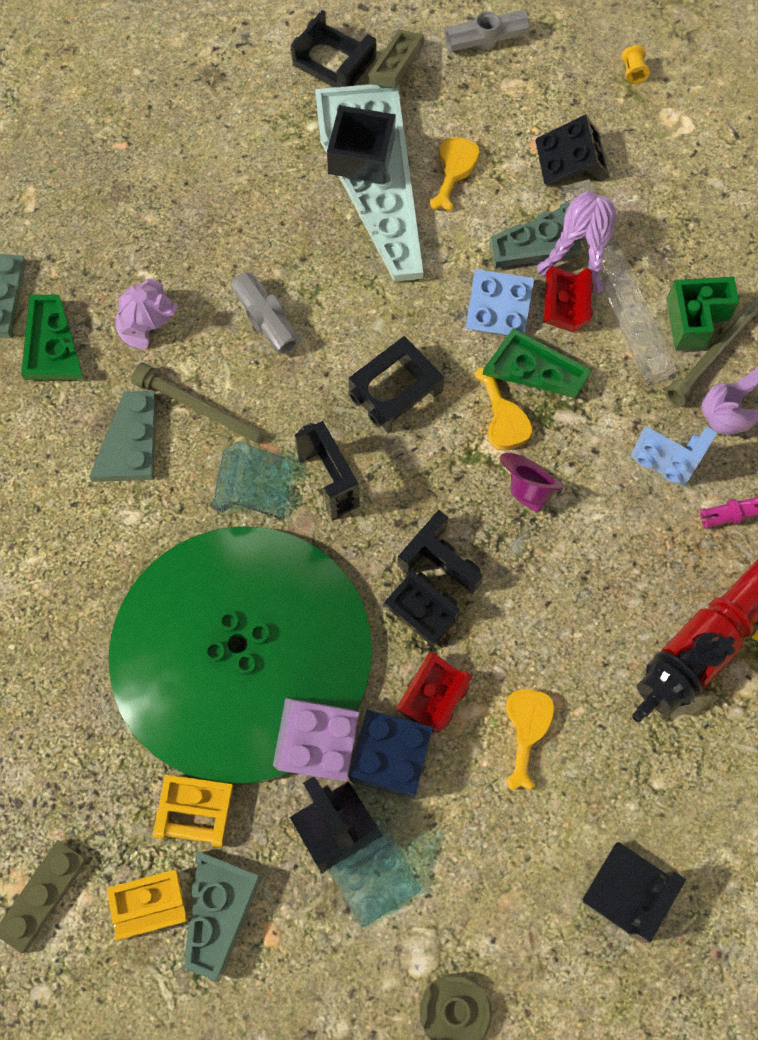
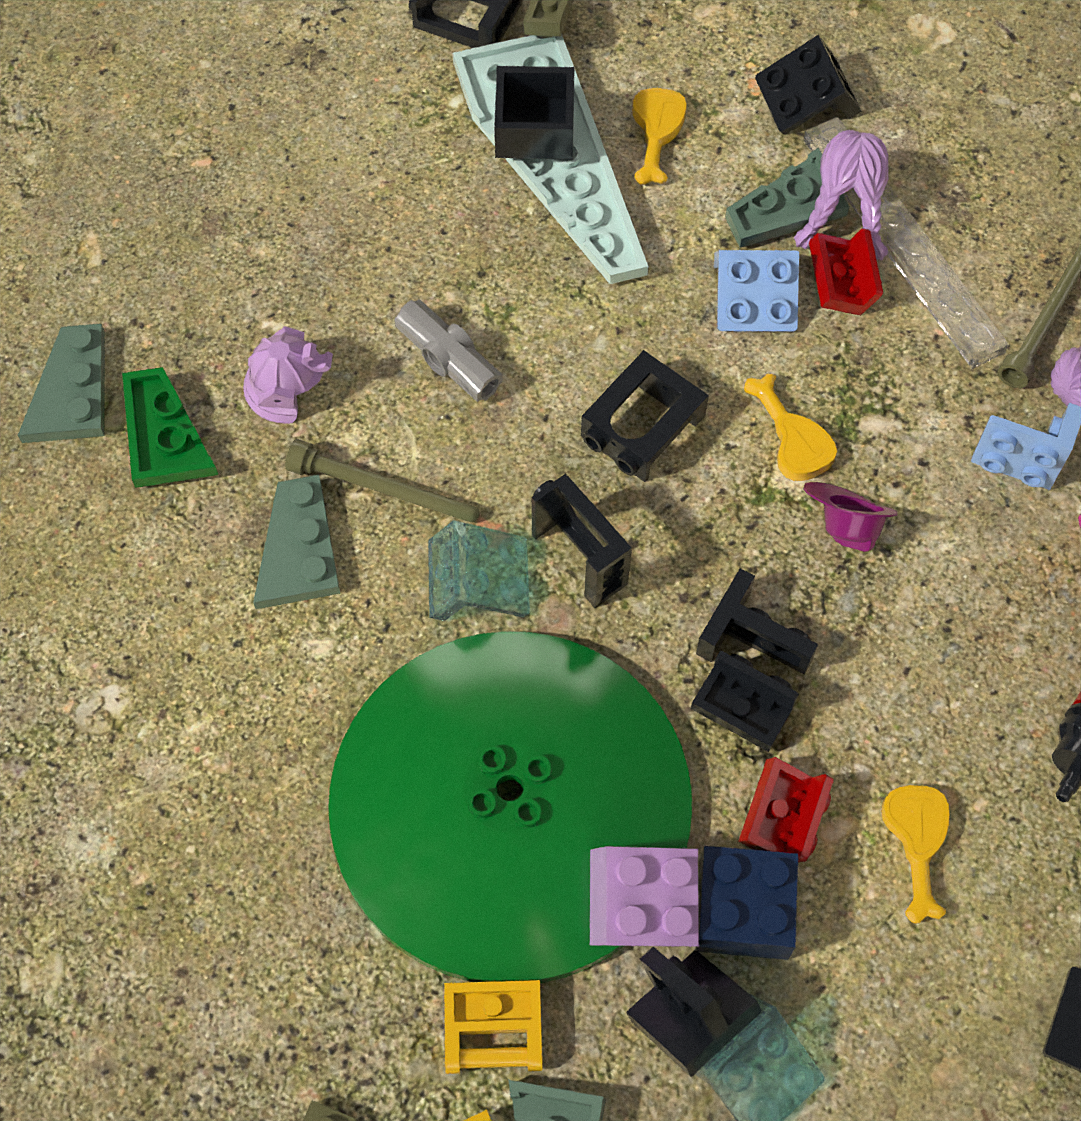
camera: 10 degrees left, 5 degrees down
green wing [482,328,592,398] -> none
green brick [666,276,739,351] -> none

